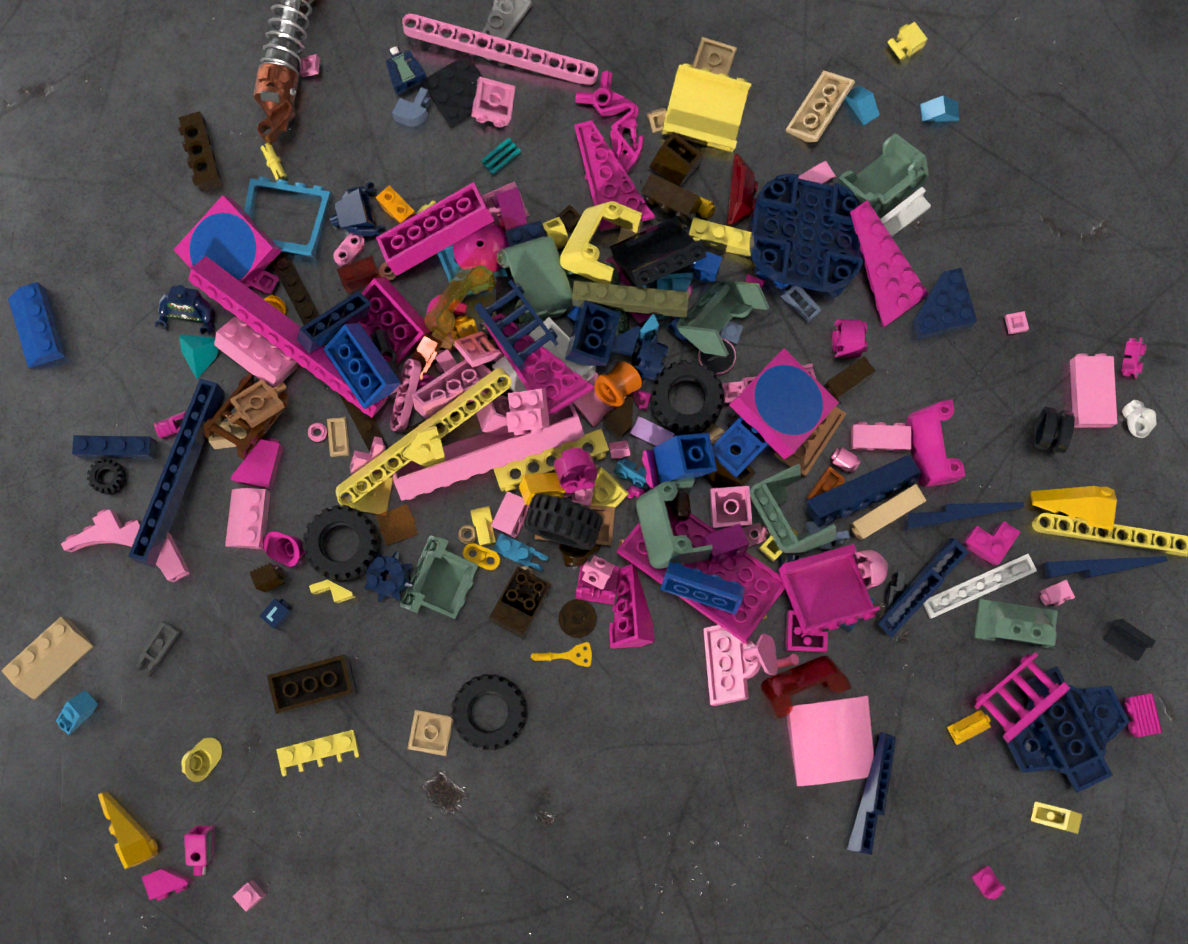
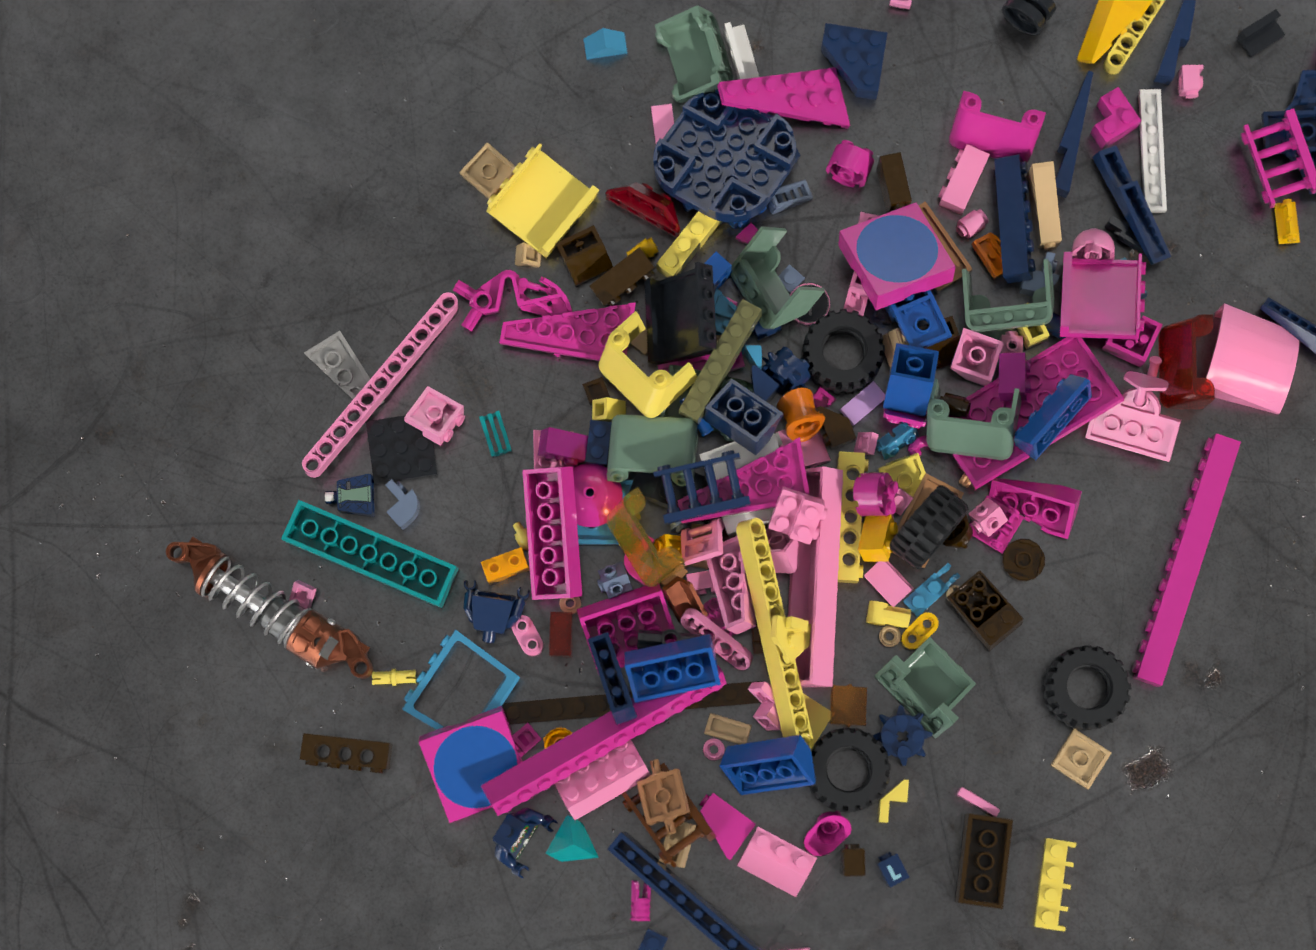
camera: 65 degrees left, 0 degrees up
yellow piece [530,642,592,667] -> none
tan slope [786,71,855,142] -> none
sand green windscreen [974,599,1058,650] -> none
none -> teal brick [281,500,459,609]
none -> sand blue brick [597,561,633,599]
none -> blue slope [719,735,816,795]
none -> bright pink tile [955,787,1000,817]
none -> dark pink brick [1132,433,1241,687]

